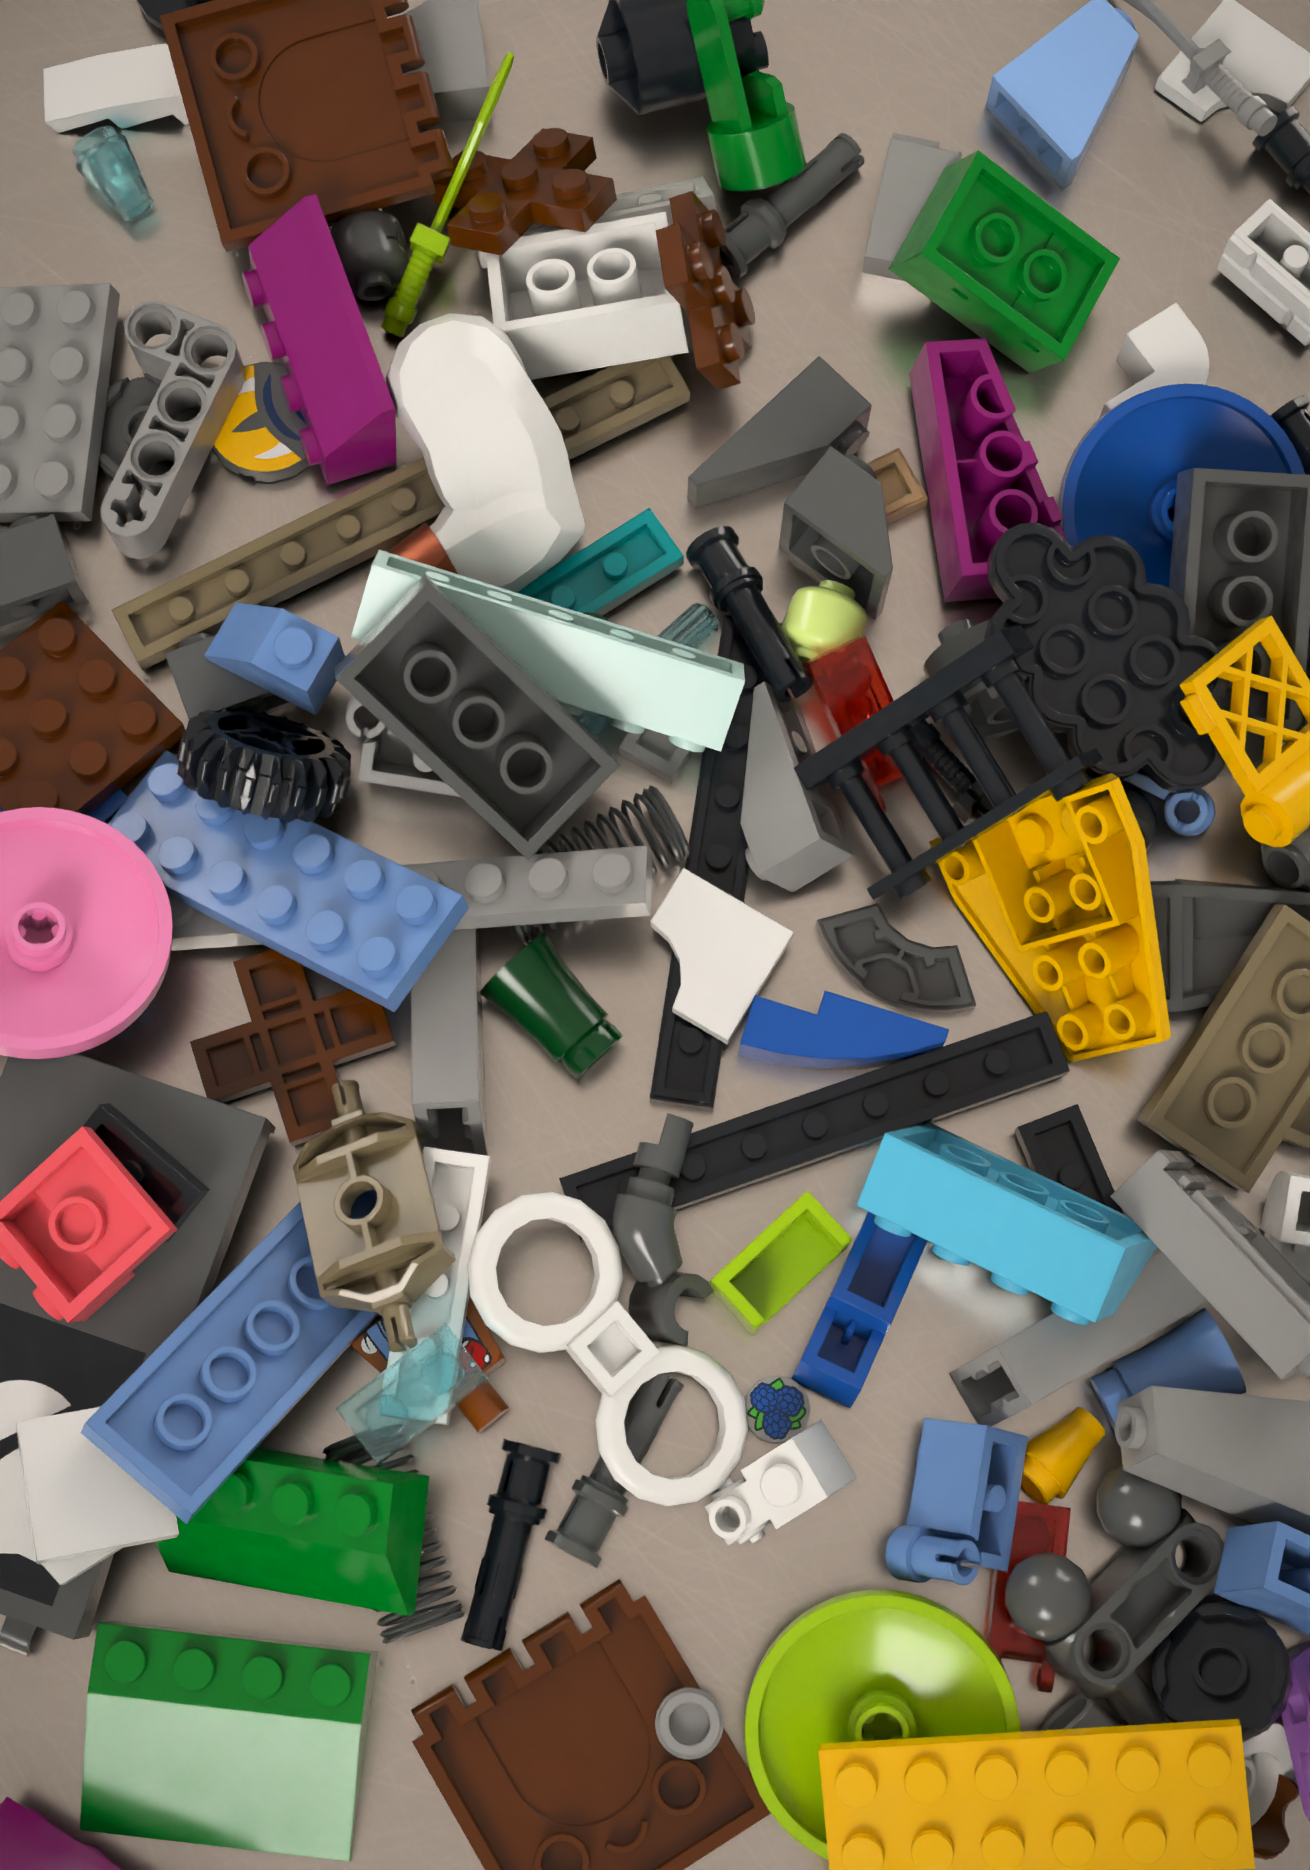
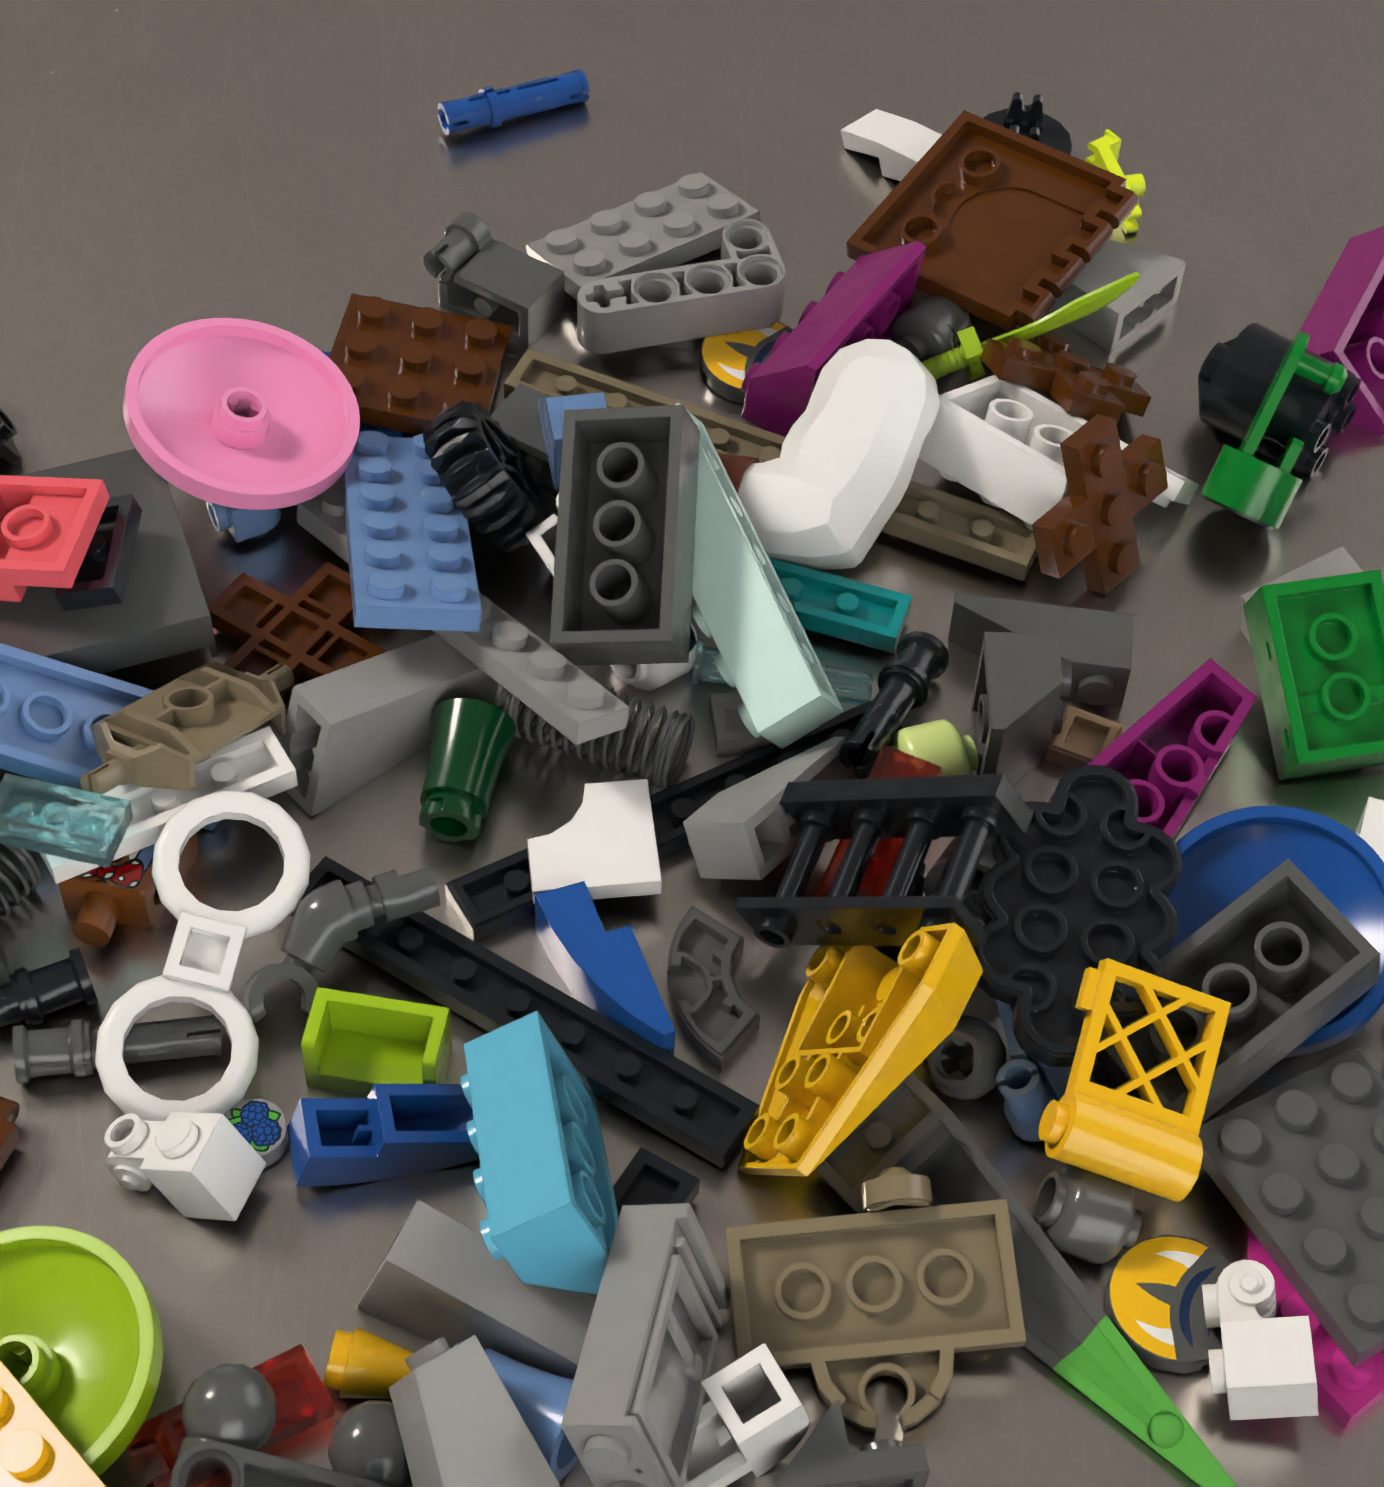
camera: 50 degrees right, 25 degrees down
clear light blue cone [72,126,154,221] -> none
dark grey pin [719,133,864,280] -> none
medium blue hinge [885,1418,1028,1585] -> none
none -> dark tan tile [860,1167,933,1213]

